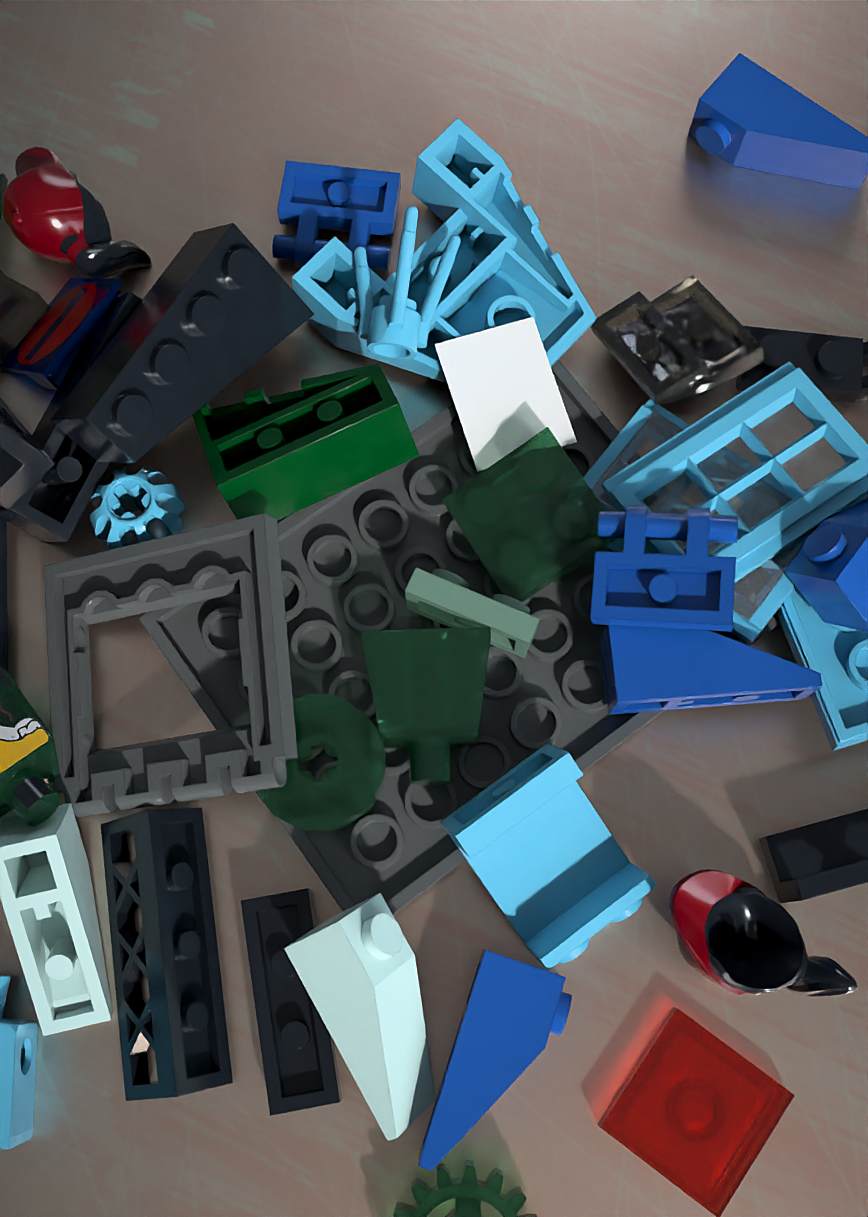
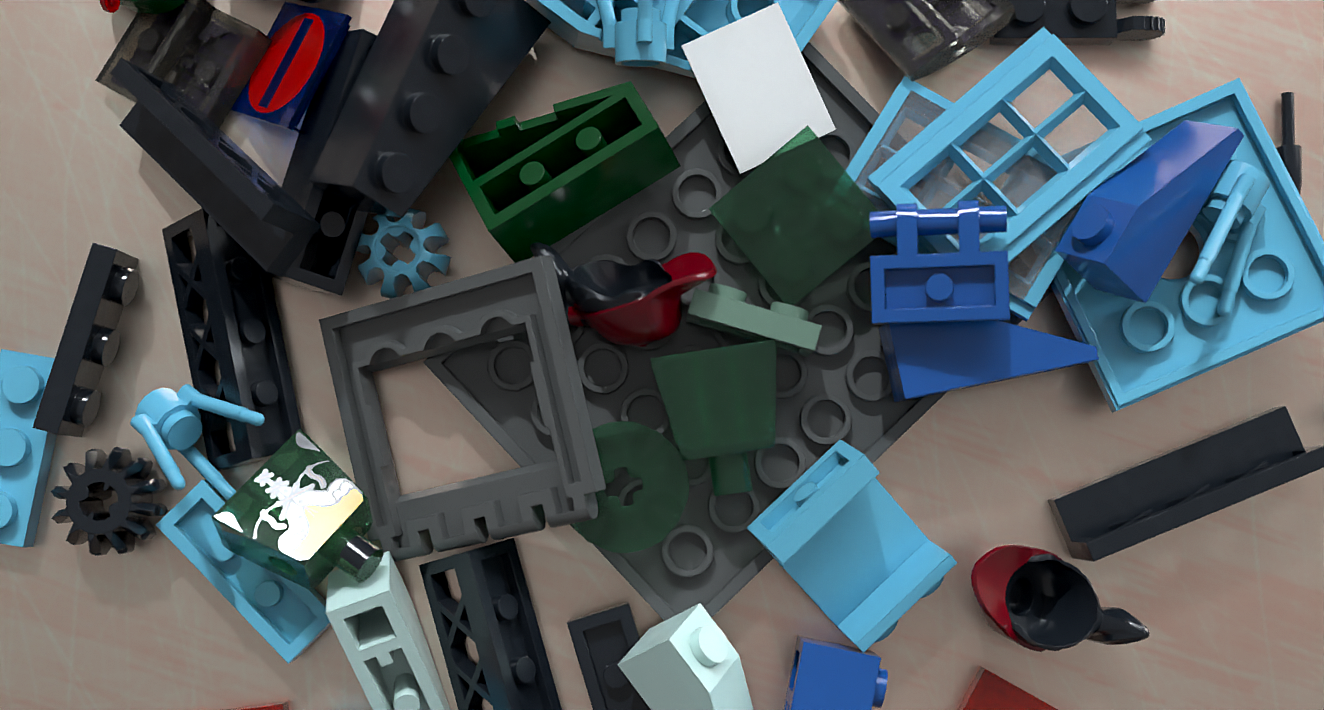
camera: 10 degrees left, 10 degrees up
none -> hair [530,242,717,347]

